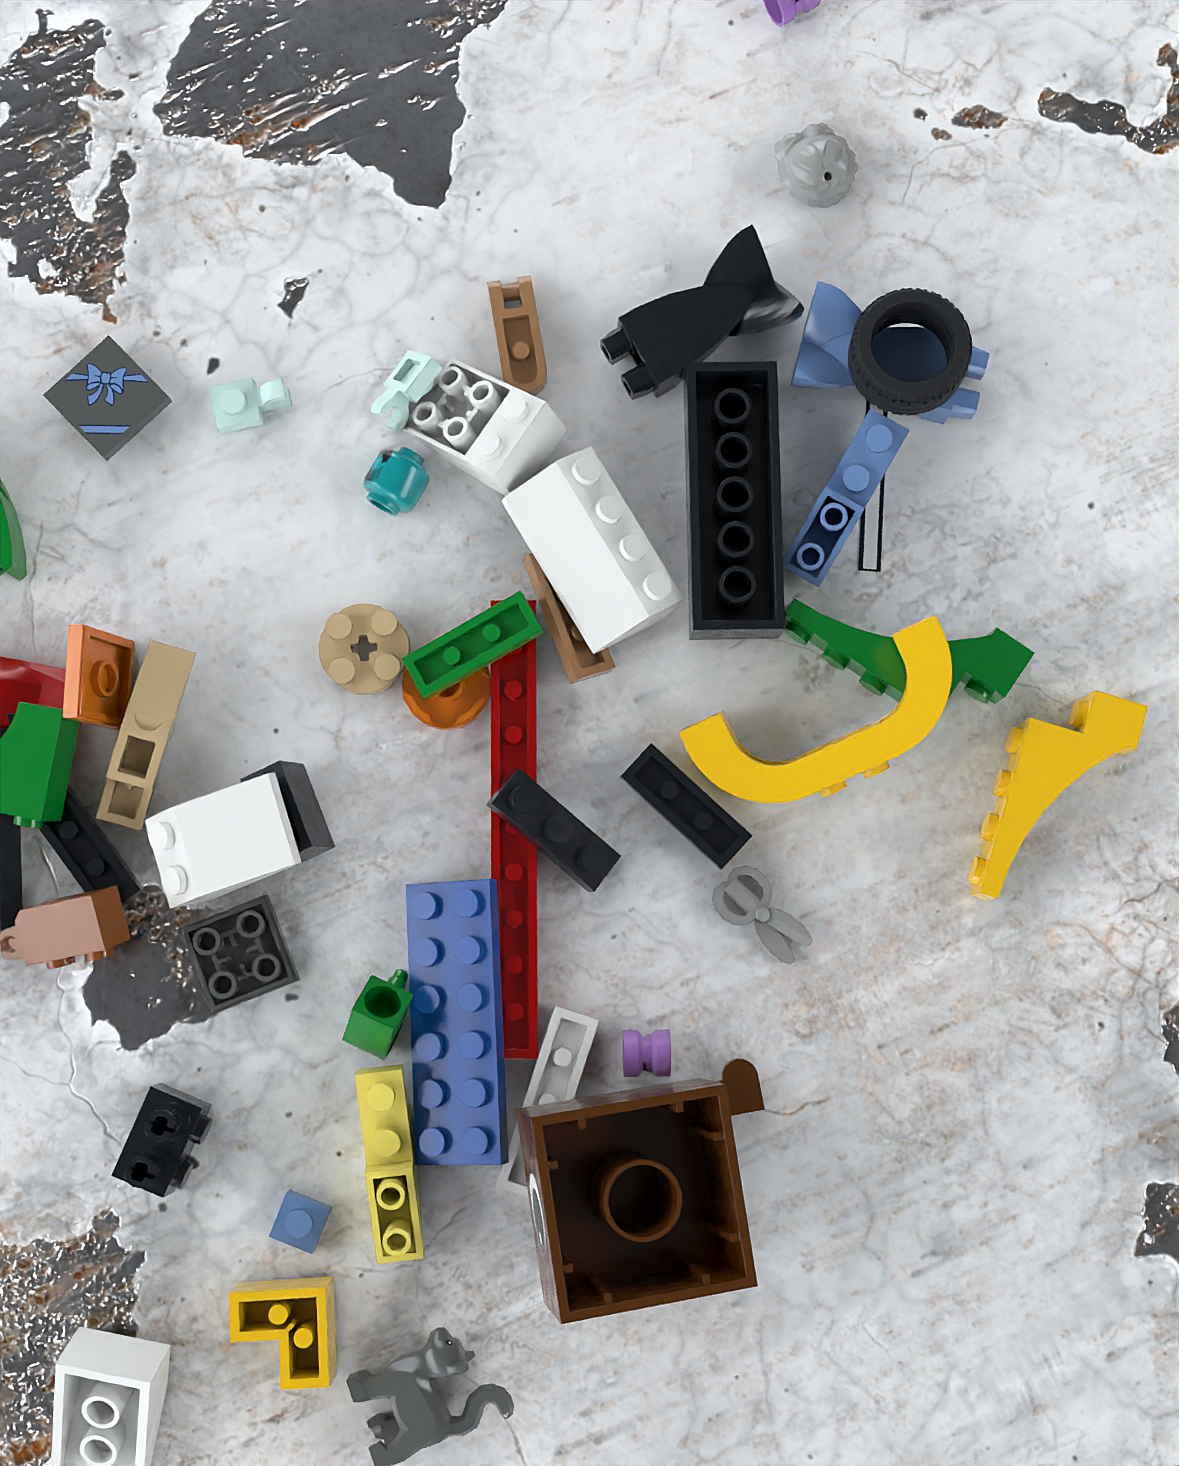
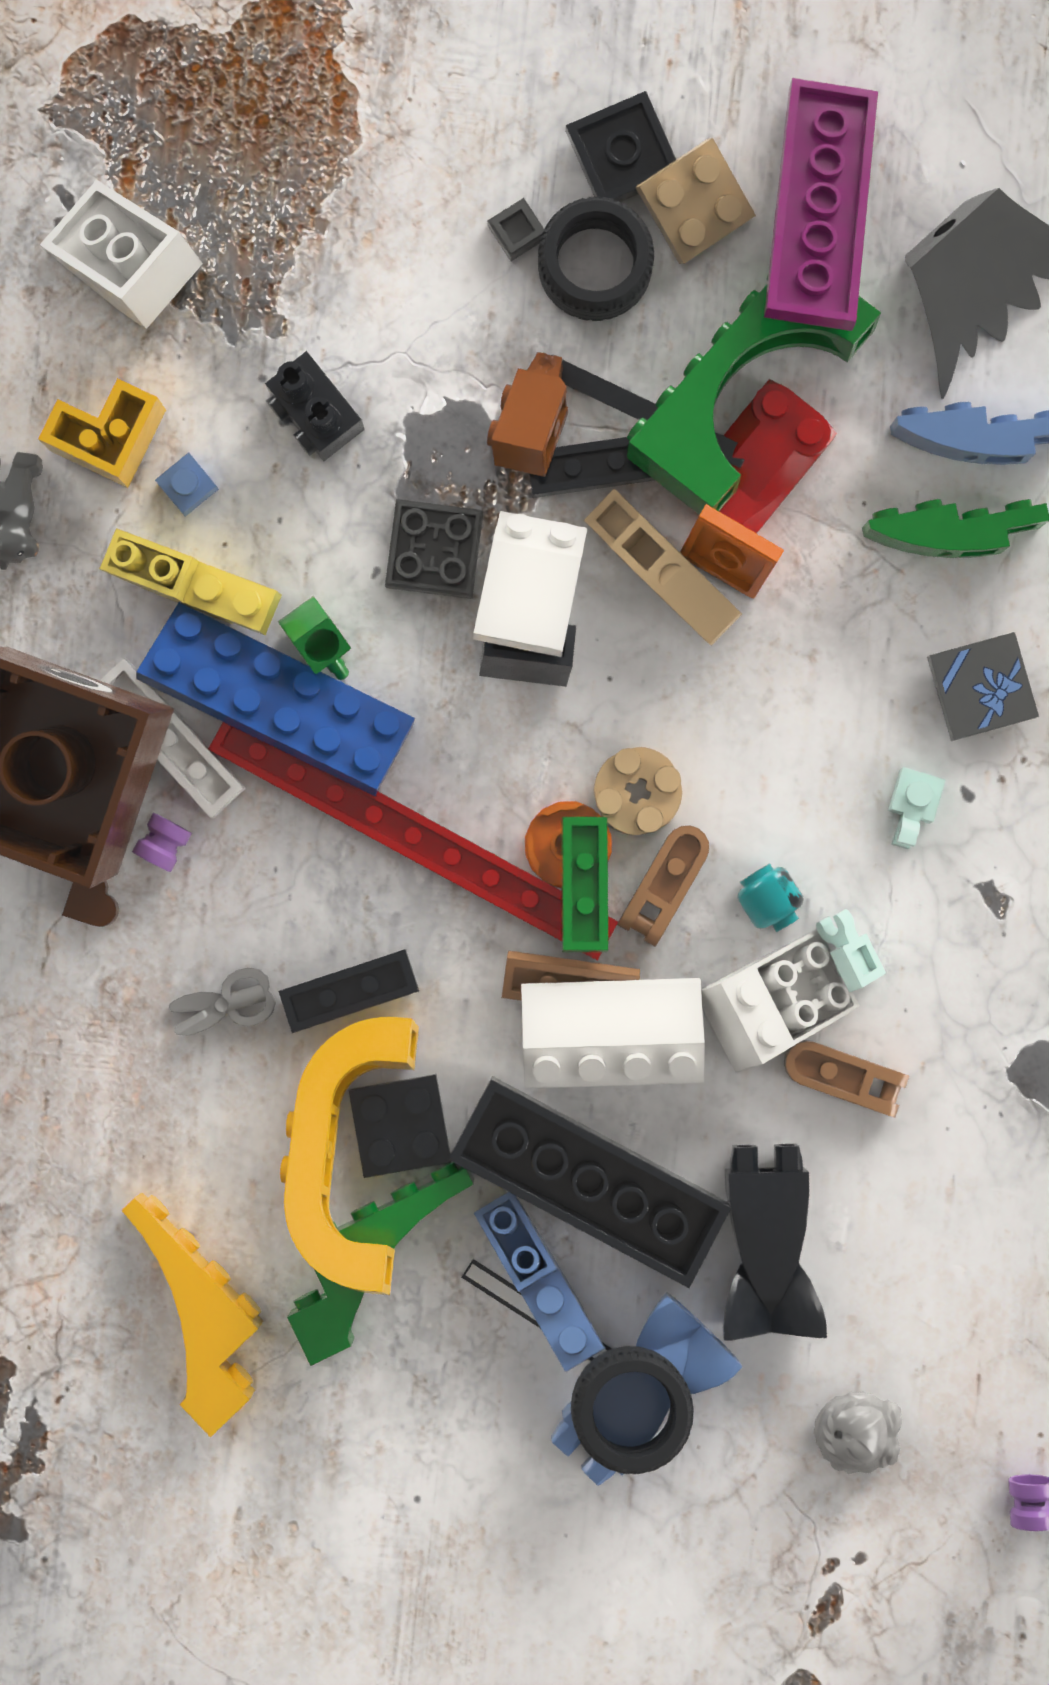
camera: 120 degrees right, 5 degrees up
black plate [486,768,621,892] -> none
none -> black plate [348,1074,452,1178]
none -> medium nougat plate [617,825,709,947]

